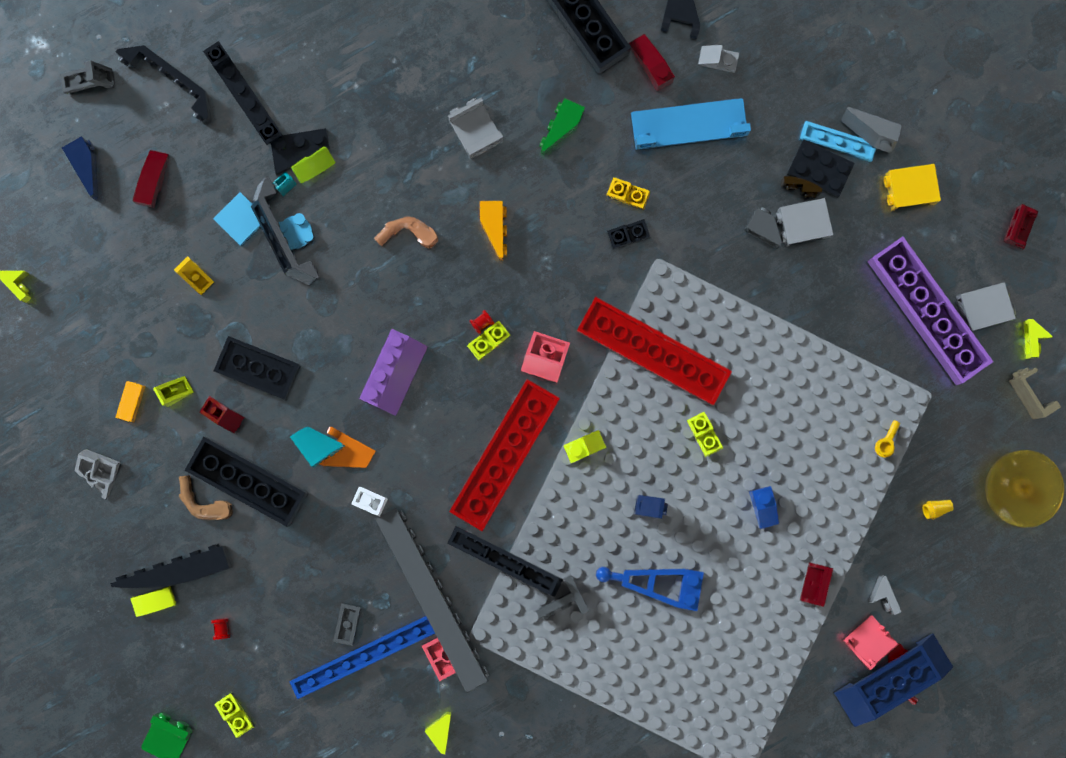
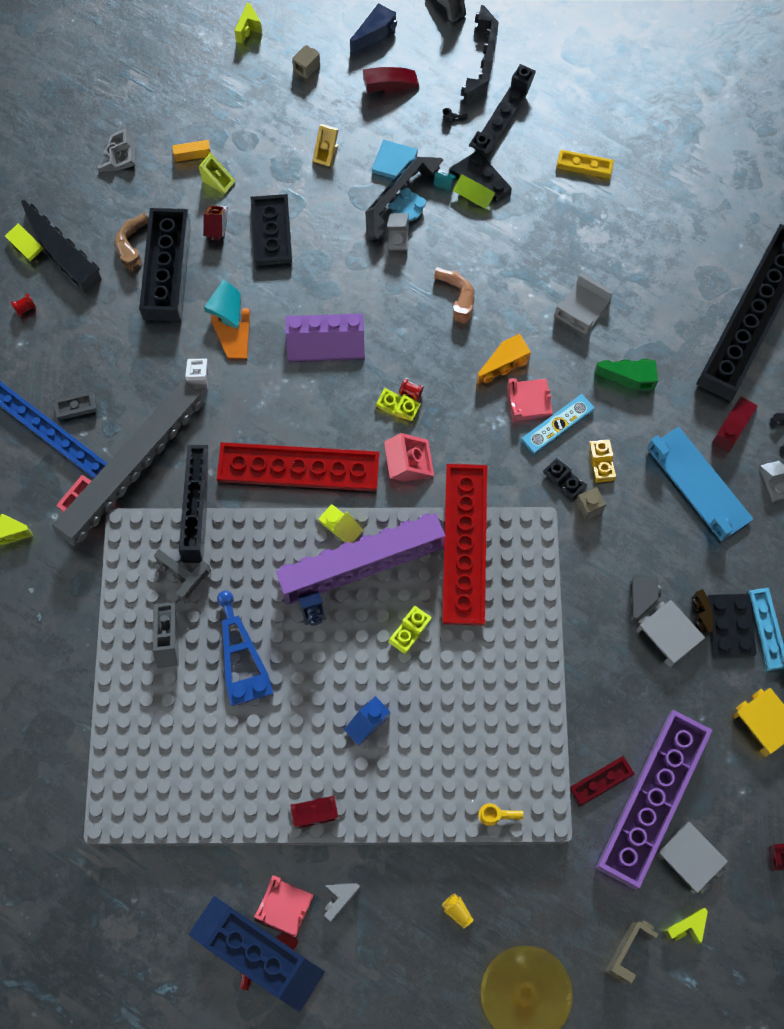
camera: 70 degrees right, 15 degrees down
none -> dark grey slope [153,602,179,668]
none -> medium lavender brick [276,513,445,606]
none -> dark tan brick [292,45,320,79]
none -> light grey slope [387,213,409,251]
none -> black hand [442,108,468,123]
none -> coral piece [507,378,553,422]
none -> tile [521,394,594,455]
none -> yellow tile [556,149,614,179]
none -> dark red tile [570,755,635,807]
none -> dark tan brick [575,487,606,520]

